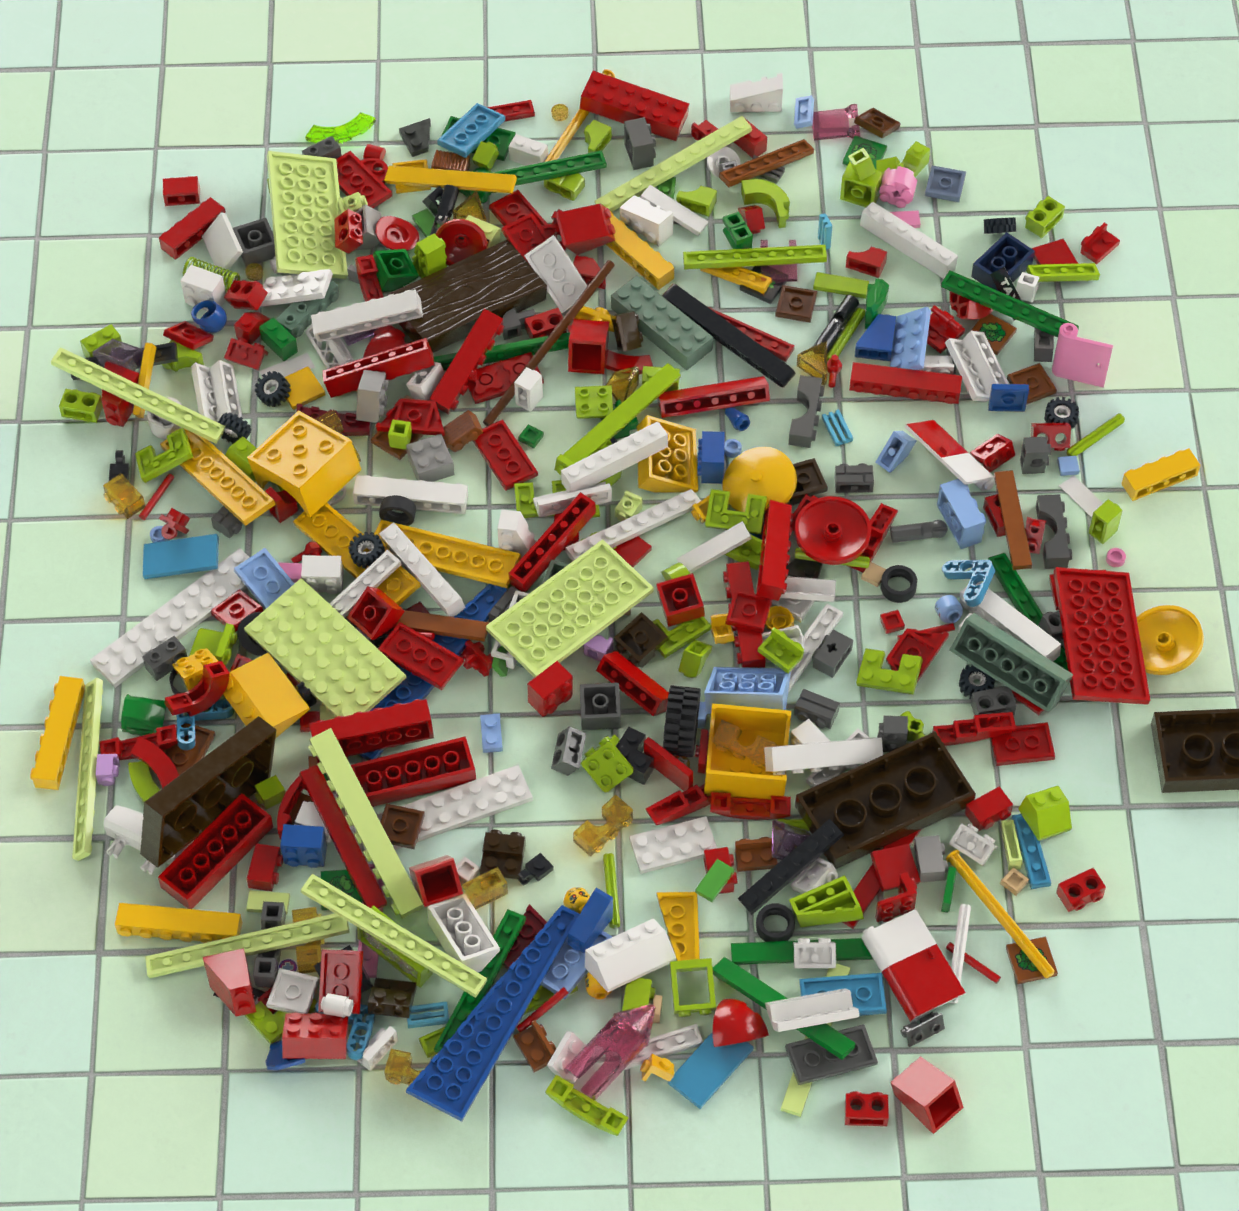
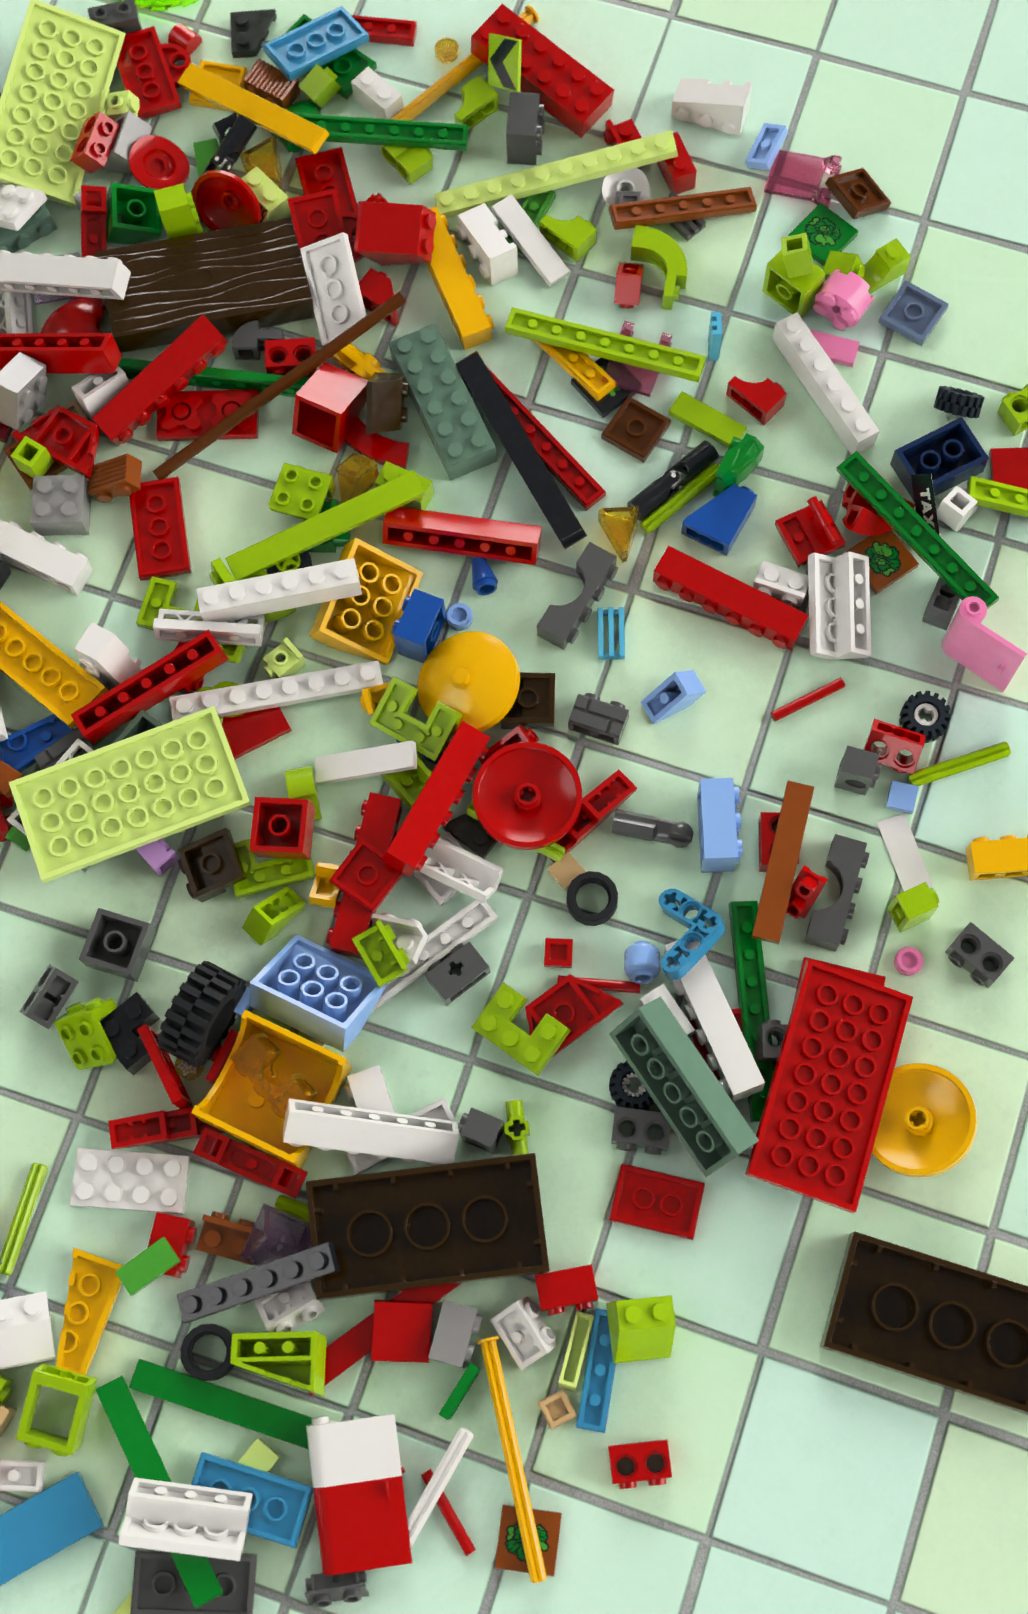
camera: 25 degrees right, 15 degrees up
white brick [514,367,543,412] -> none
green tile [518,424,544,448] -> none
red brick [527,661,573,717] -> none
clear yellow arch [573,795,633,857] -> none
red brick [596,651,669,716] -> none
red brick [712,999,769,1047] -> none
green hips [723,211,753,249] -> none
yellow hat [765,606,794,631] -> none
white bracket [793,938,836,968] -> none
dark grey brick [794,689,840,729] -> none
red piece [826,354,842,388] -> none
red bracket [875,872,917,922] -> none
light blue plate [890,307,931,370] -> none
door [905,420,995,491] -> none
red slope [932,712,1016,746] -> none
red bracket [970,434,1015,472] -> none
blue tile [988,384,1029,412] -> none
dark orange tile [1007,363,1057,405] -> none
none -> lime piece [488,33,522,92]
none -> red bar [770,678,845,722]
none -> dark grey brick [945,922,1014,988]

